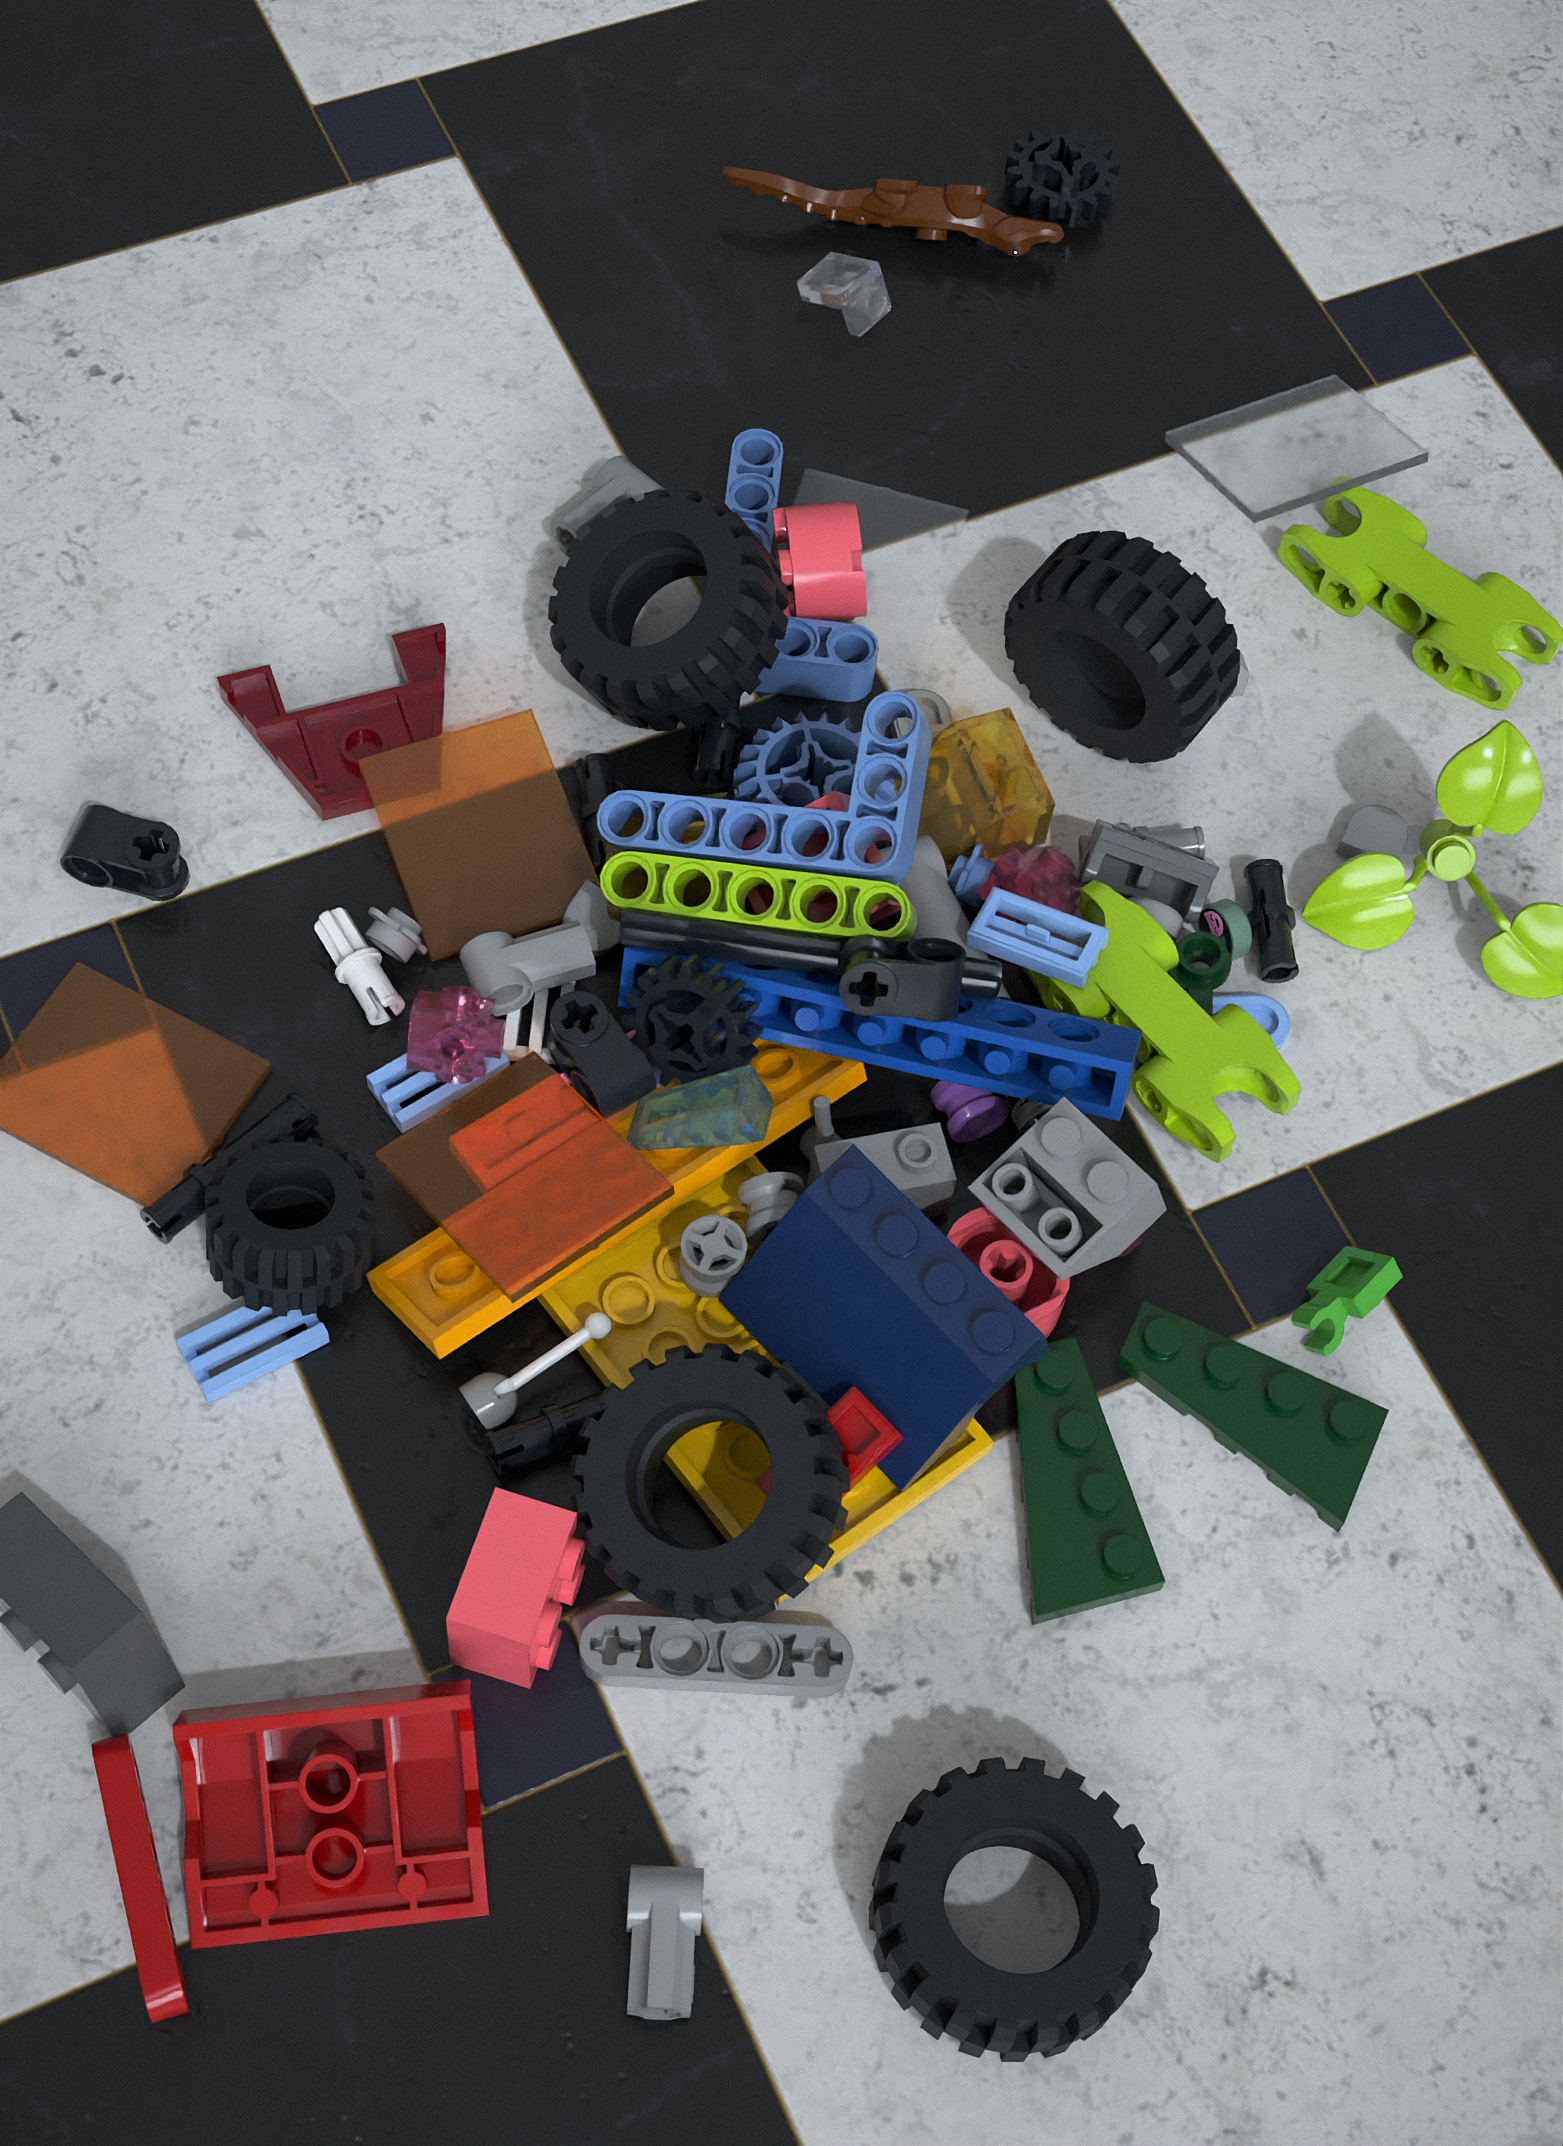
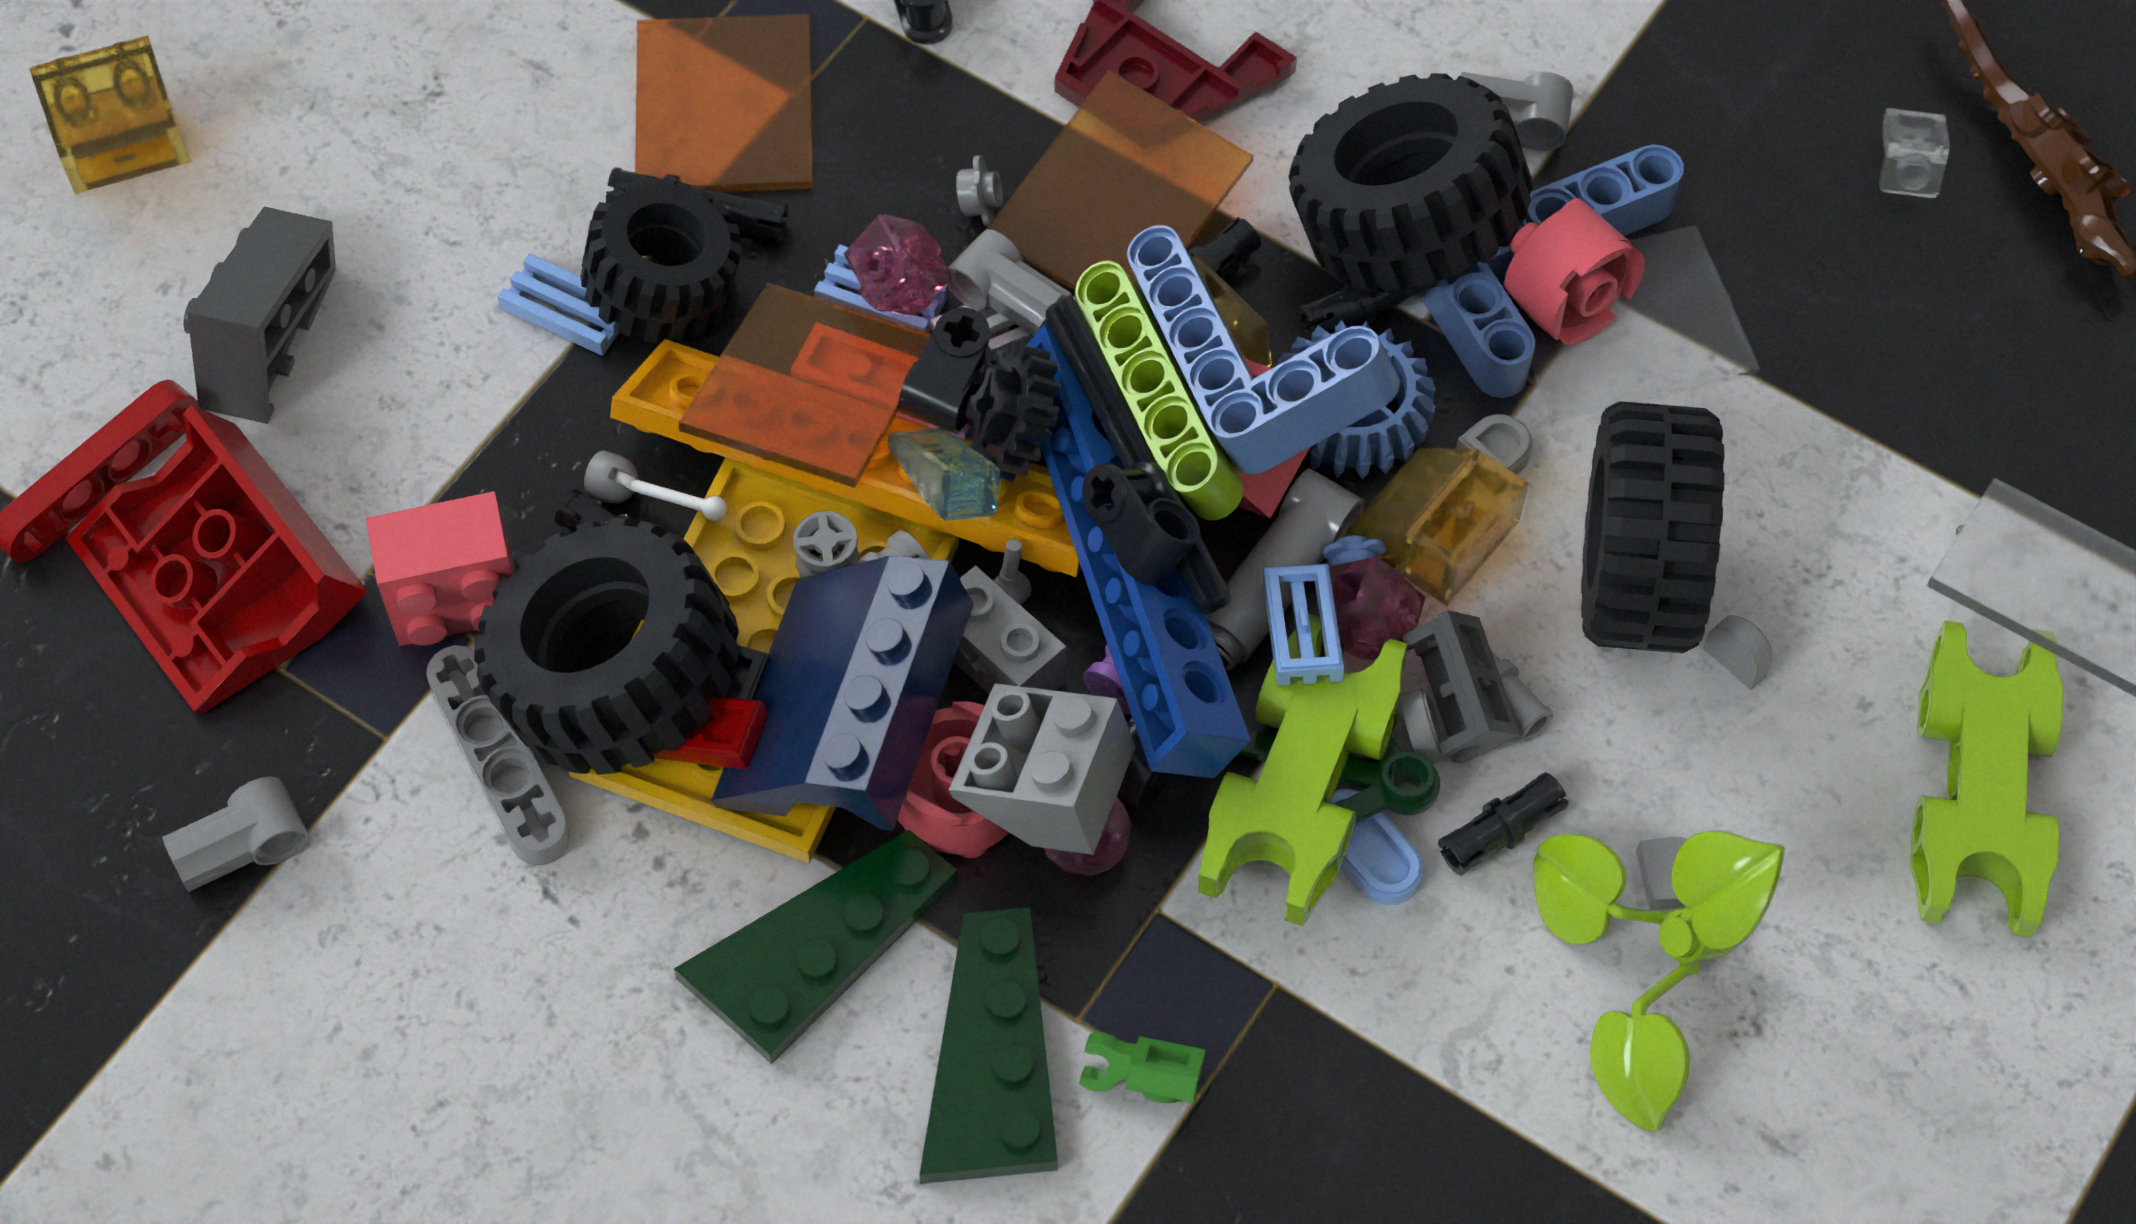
camera: 65 degrees right, 0 degrees up
white axle [314,907,405,1025] -> none
black tyre [868,1757,1160,2062] -> none
sand green tile [1197,899,1252,961] -> none

